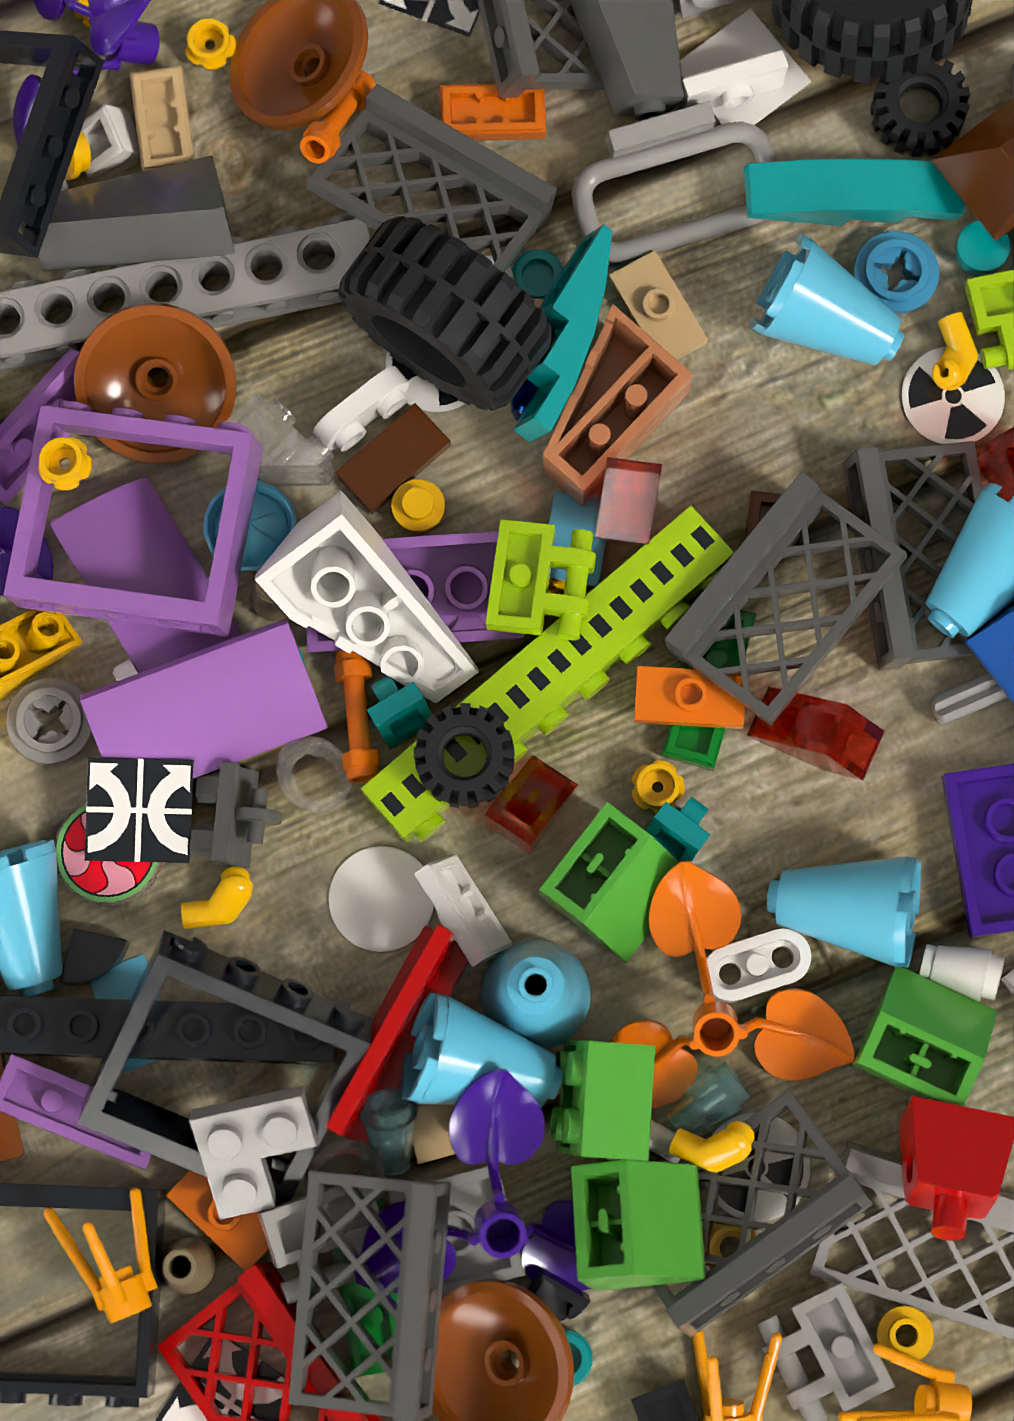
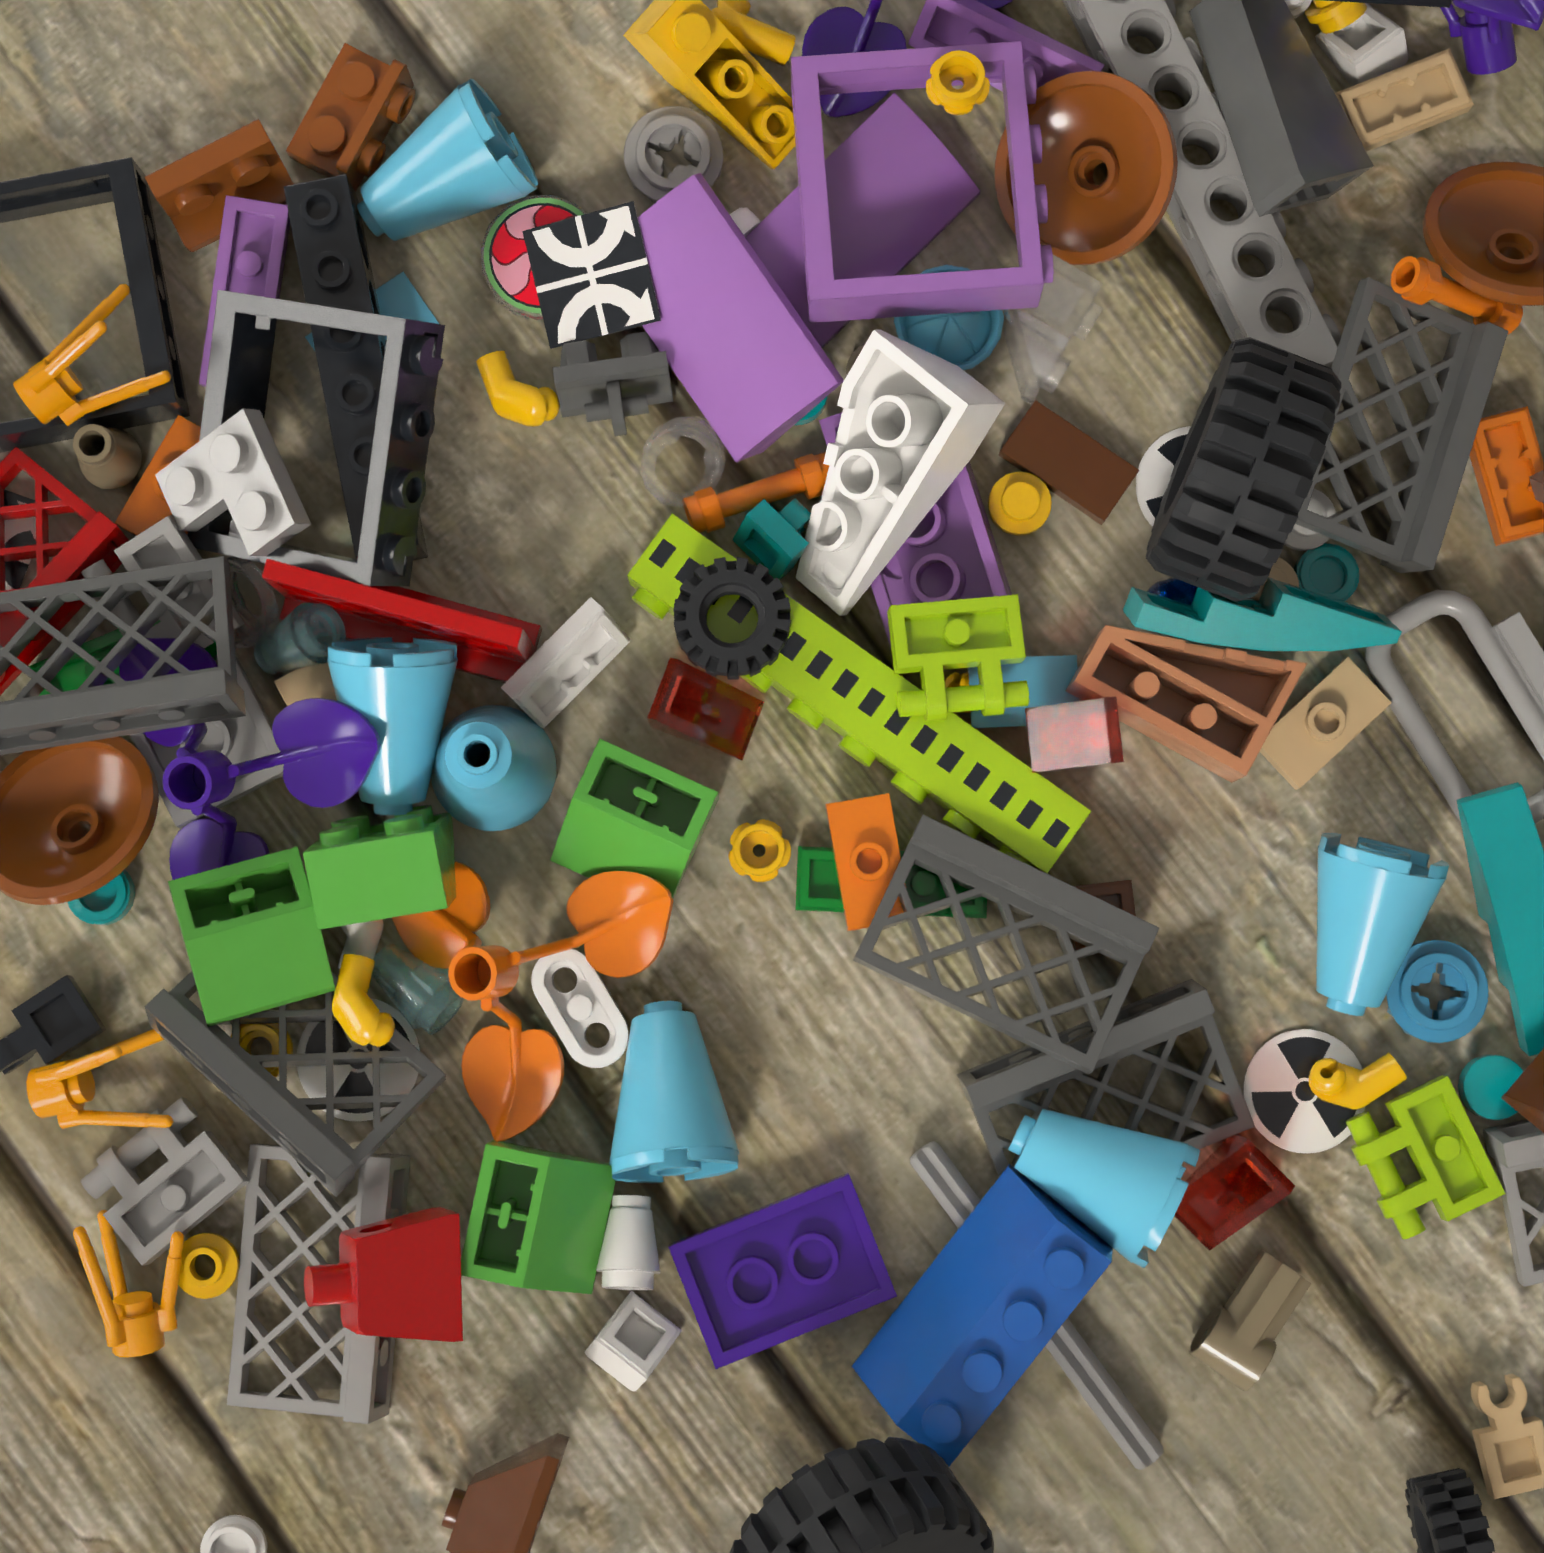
camera: 70 degrees right, 5 degrees up
black tile [60,929,130,986] -> none
yellow plate [185,18,236,70] -> none
white plate [313,366,410,451] -> none
white sticker [329,846,434,952] -> none
black tile [528,1267,591,1321] -> none
teal tile [646,796,711,862] -> none
clear red slope [747,686,885,780] -> none

